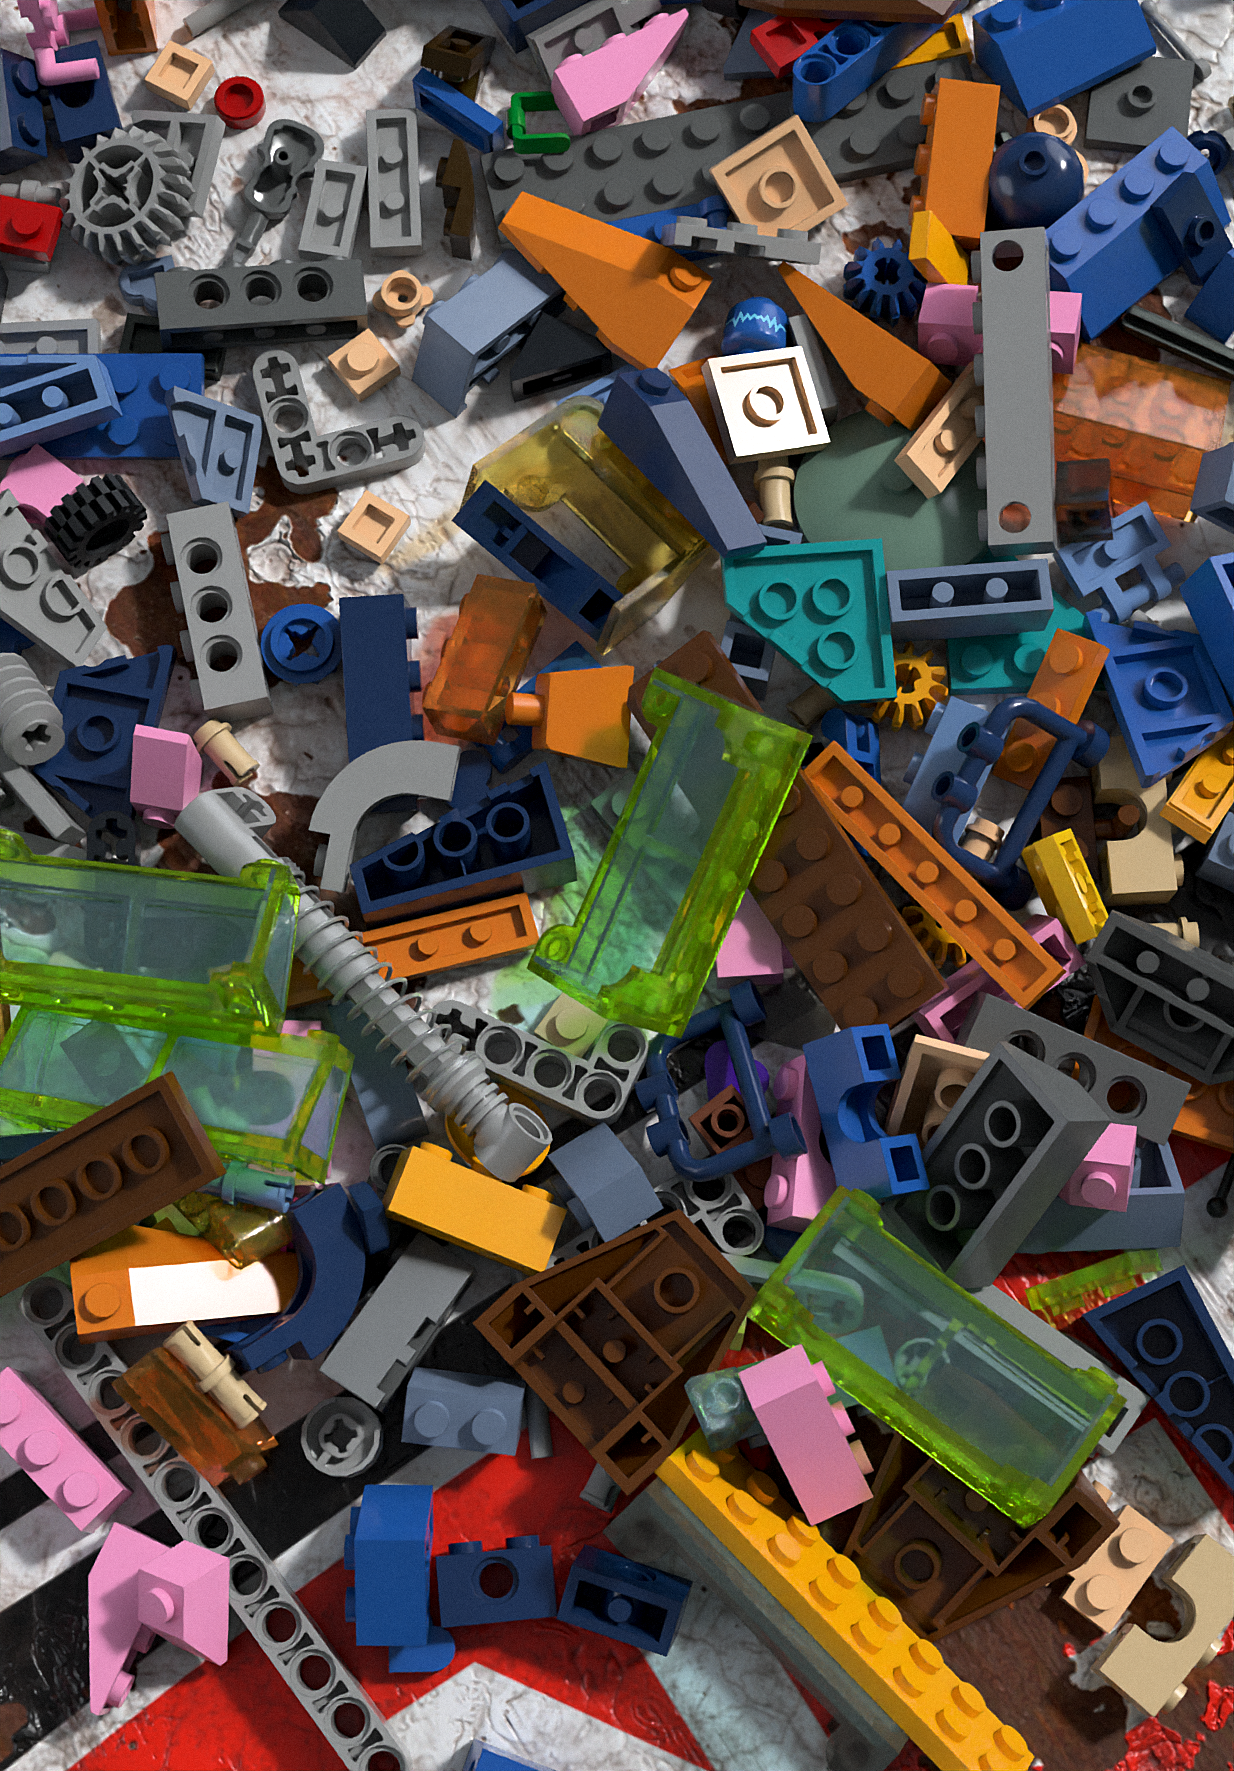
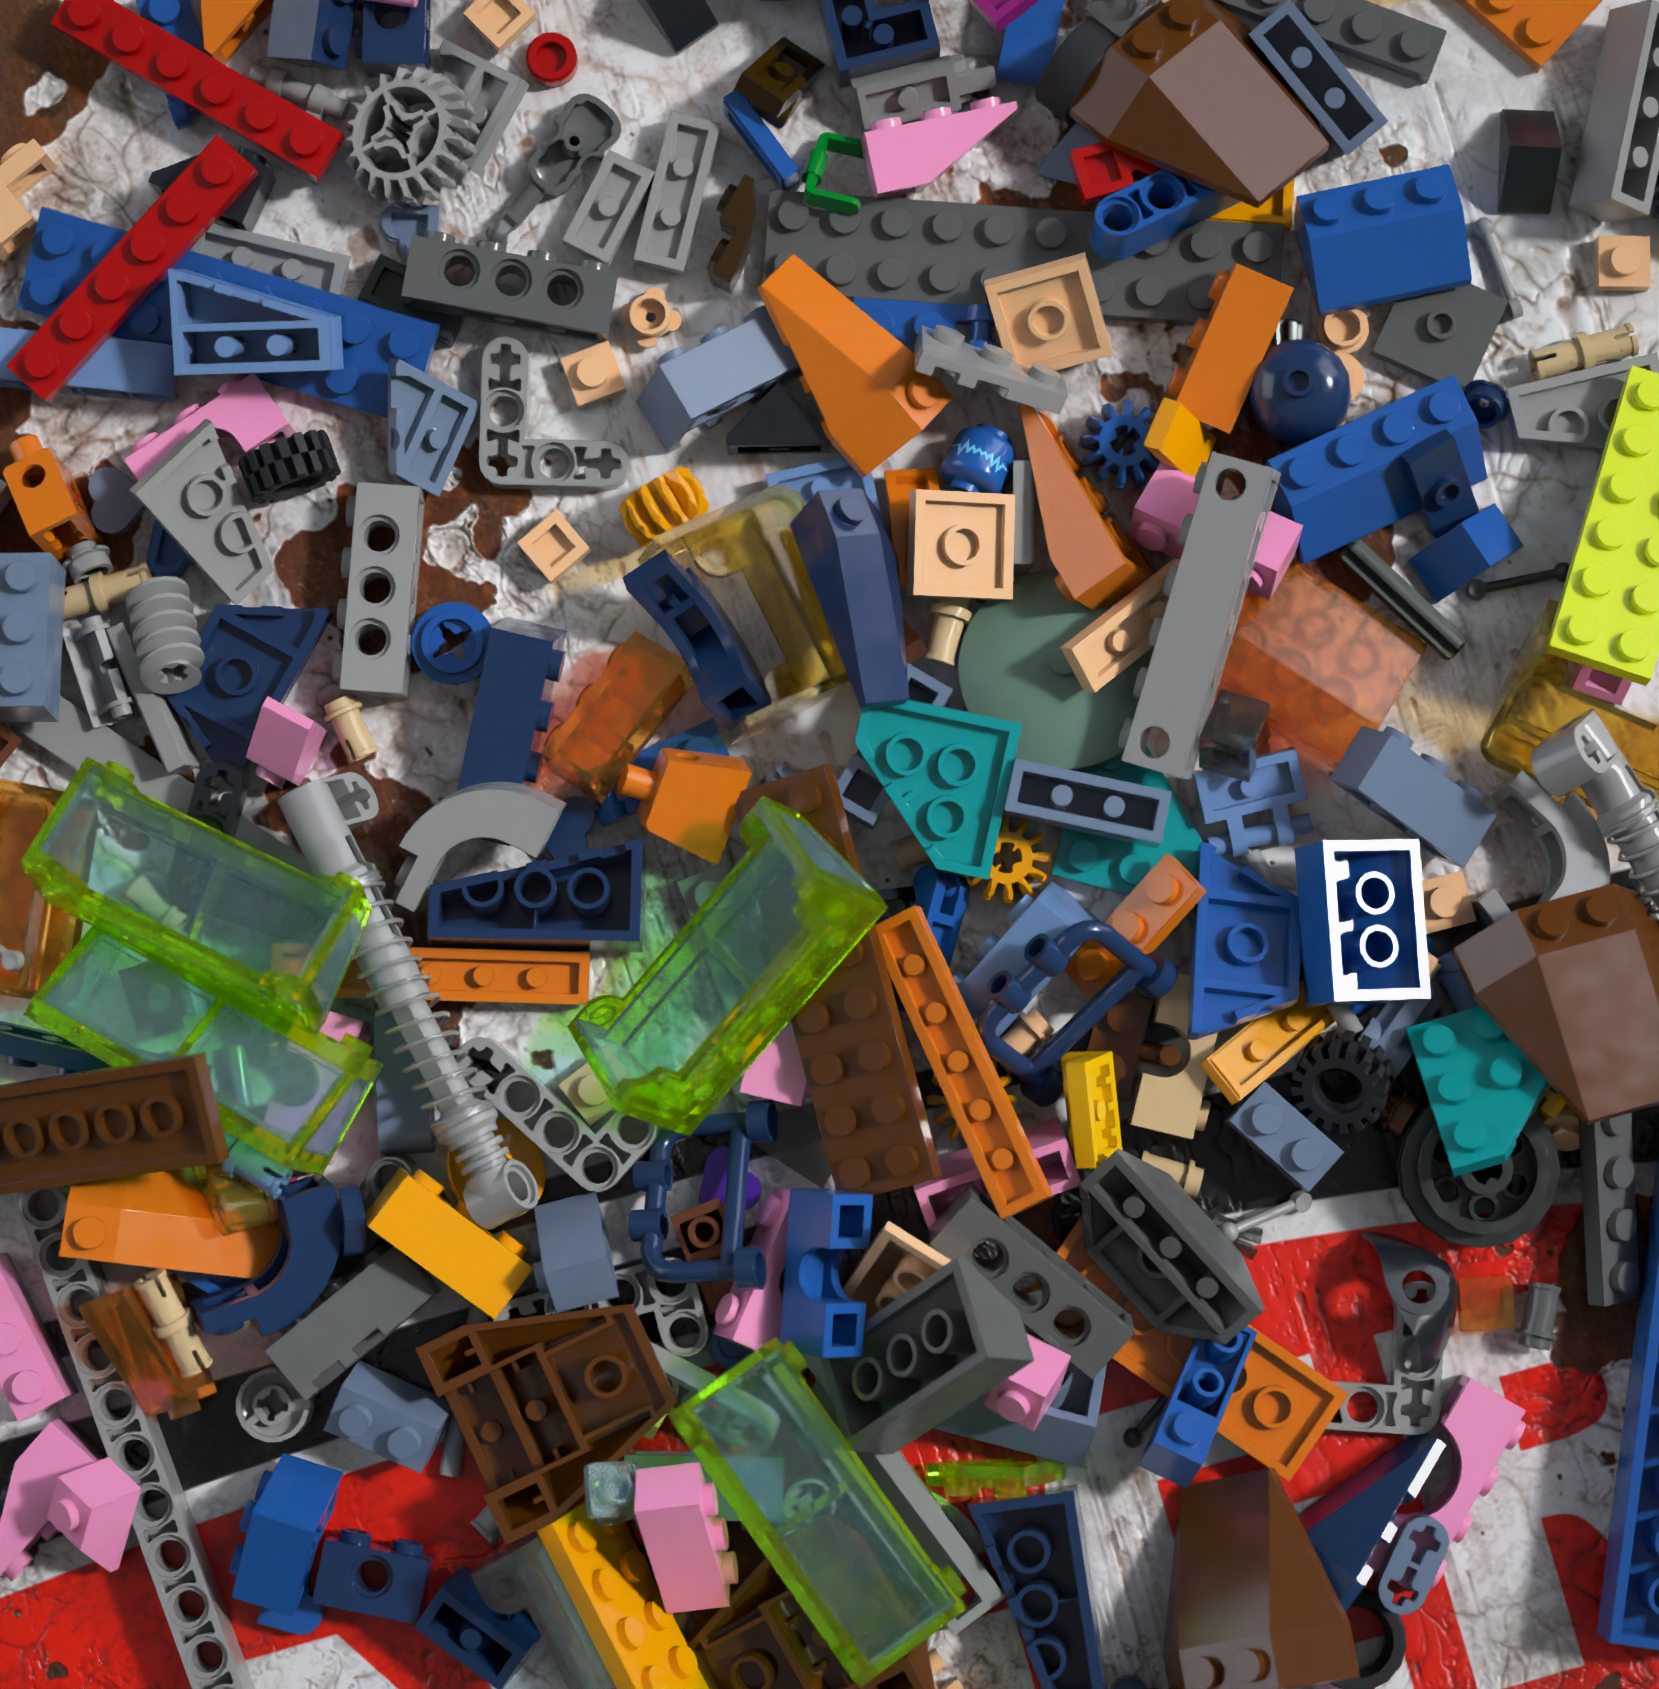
camera: 20 degrees right, 10 degrees up
none -> light orange gear [618,467,710,547]

